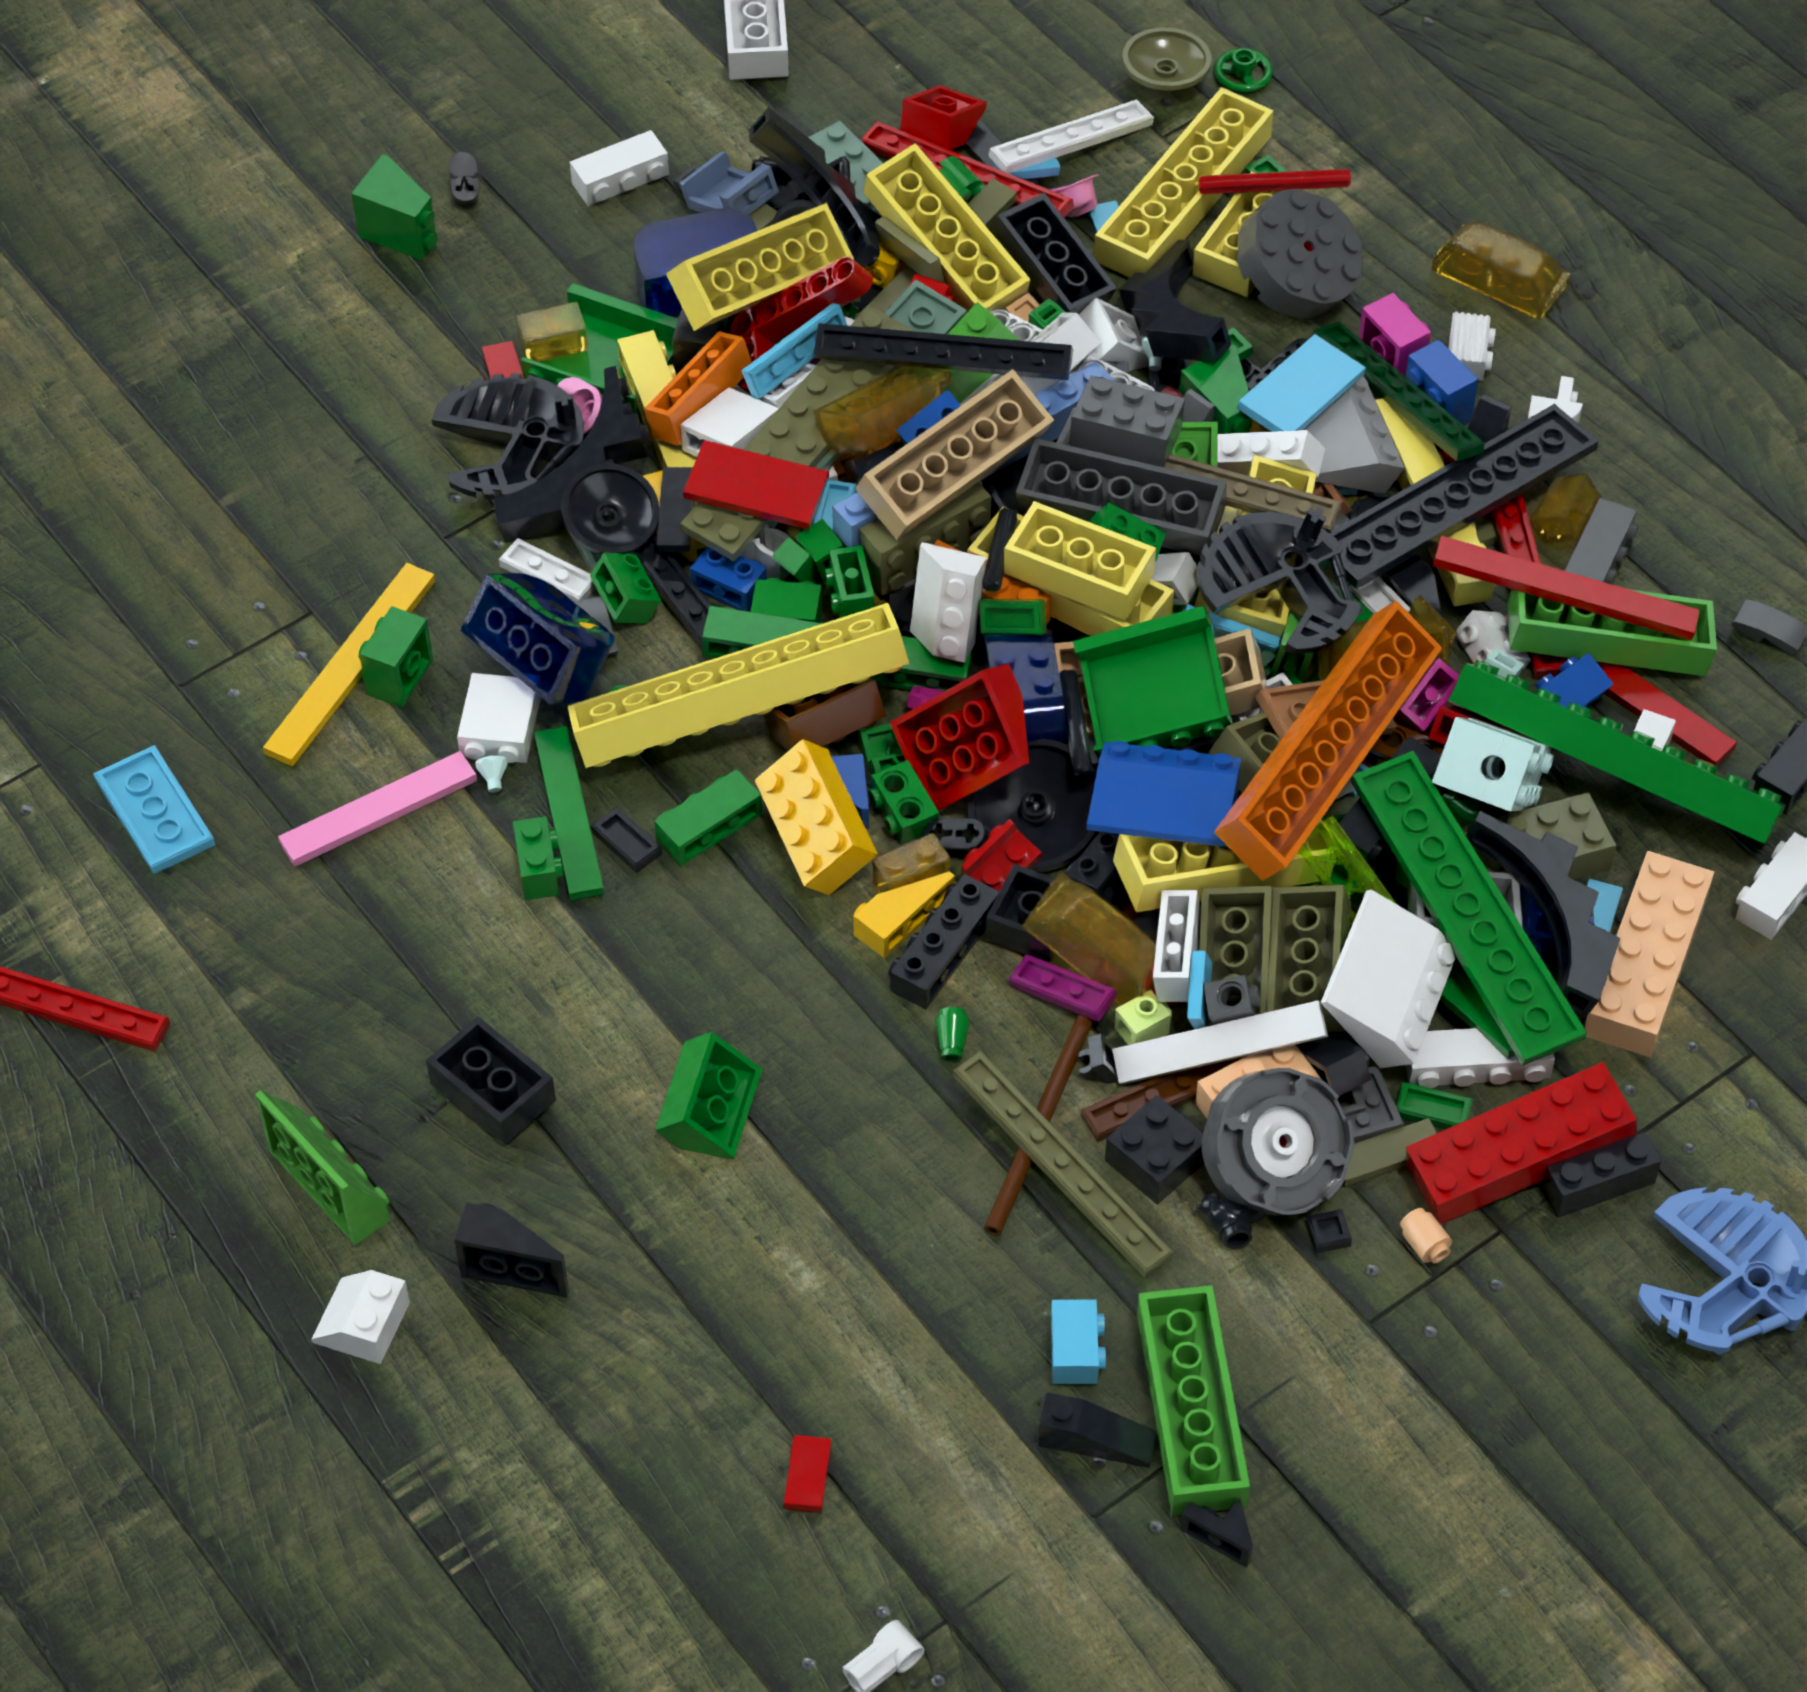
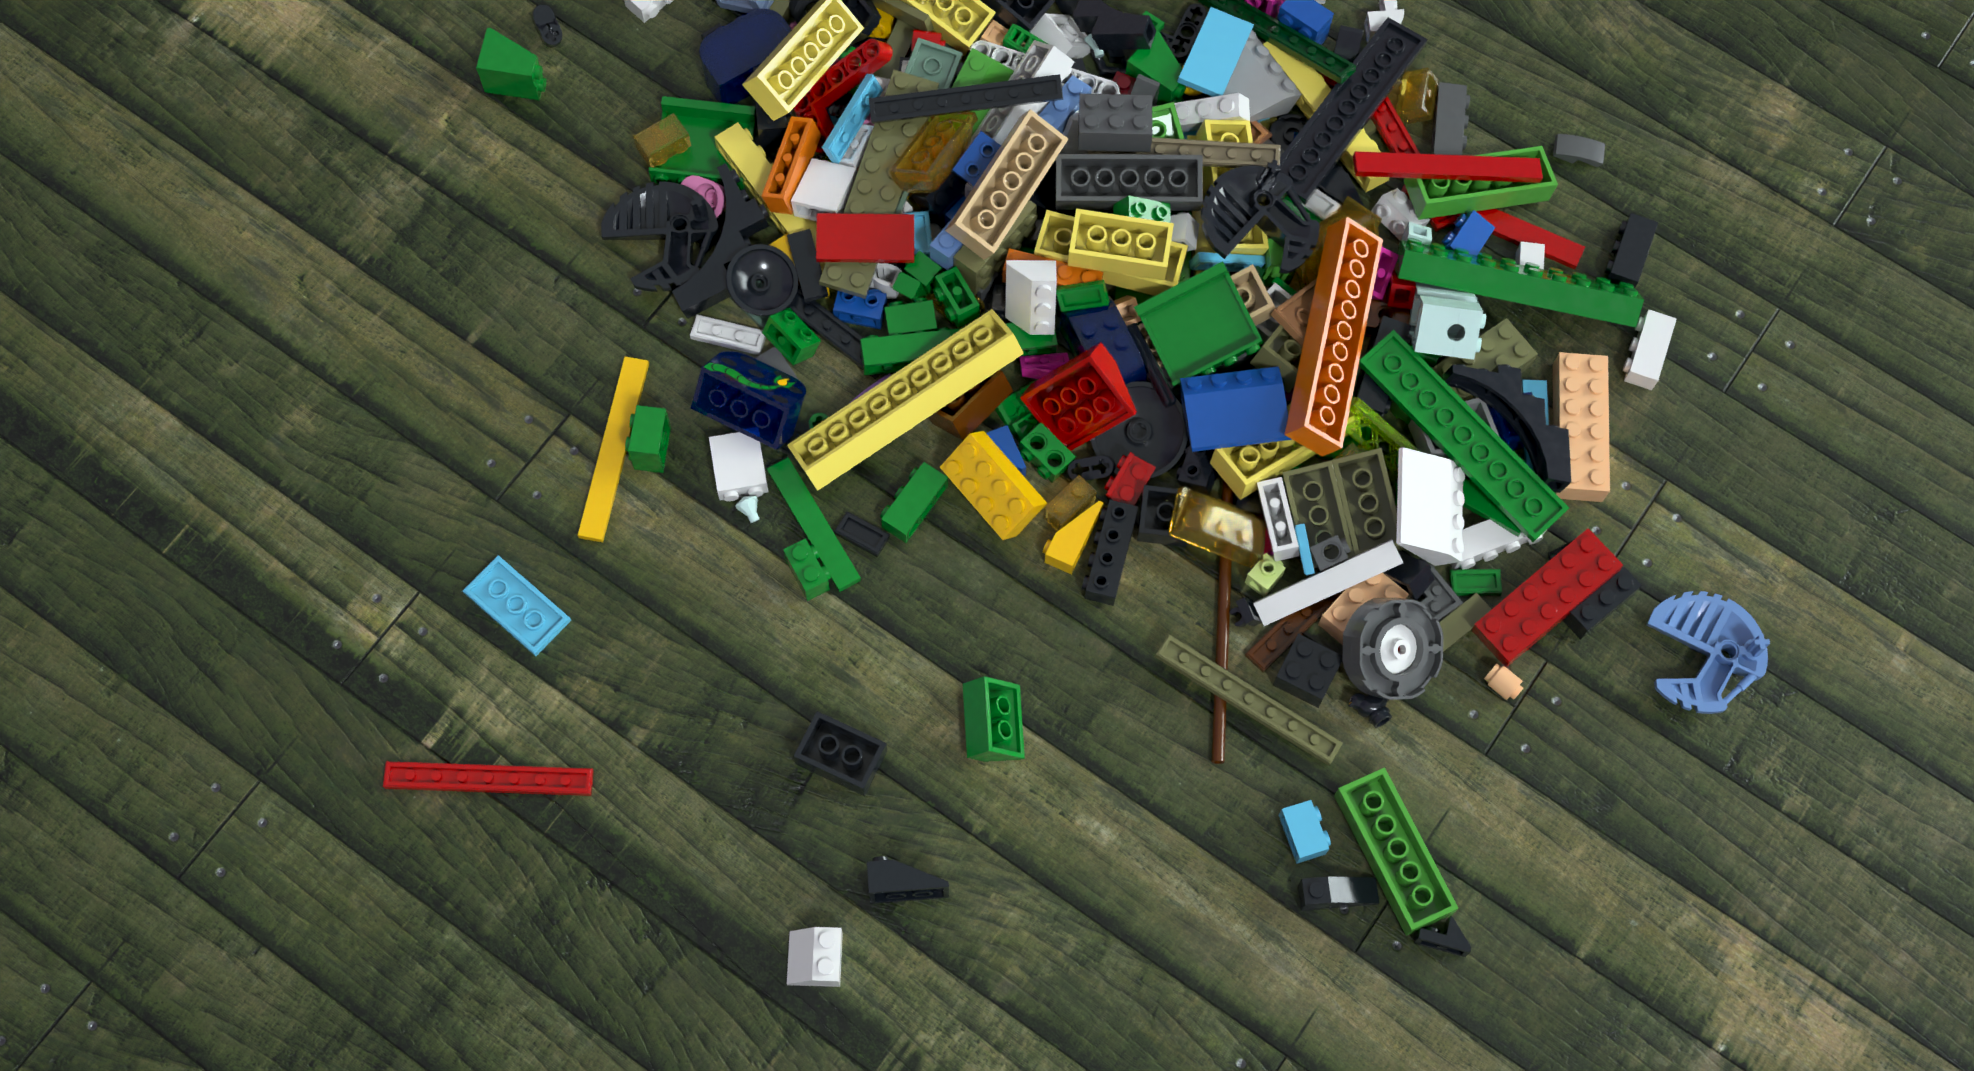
camera: 20 degrees left, 15 degrees up
bright green slope [255,1090,390,1245] -> none
bright pink tile [278,751,477,867] -> none
tile [482,341,524,379] -> none
red tile [784,1435,832,1513] -> none
green cone [935,1007,970,1062] -> none
black axle [983,508,1017,592] -> none
magenta tile [1008,954,1117,1022] -> none
black tile [1306,1209,1352,1253] -> none

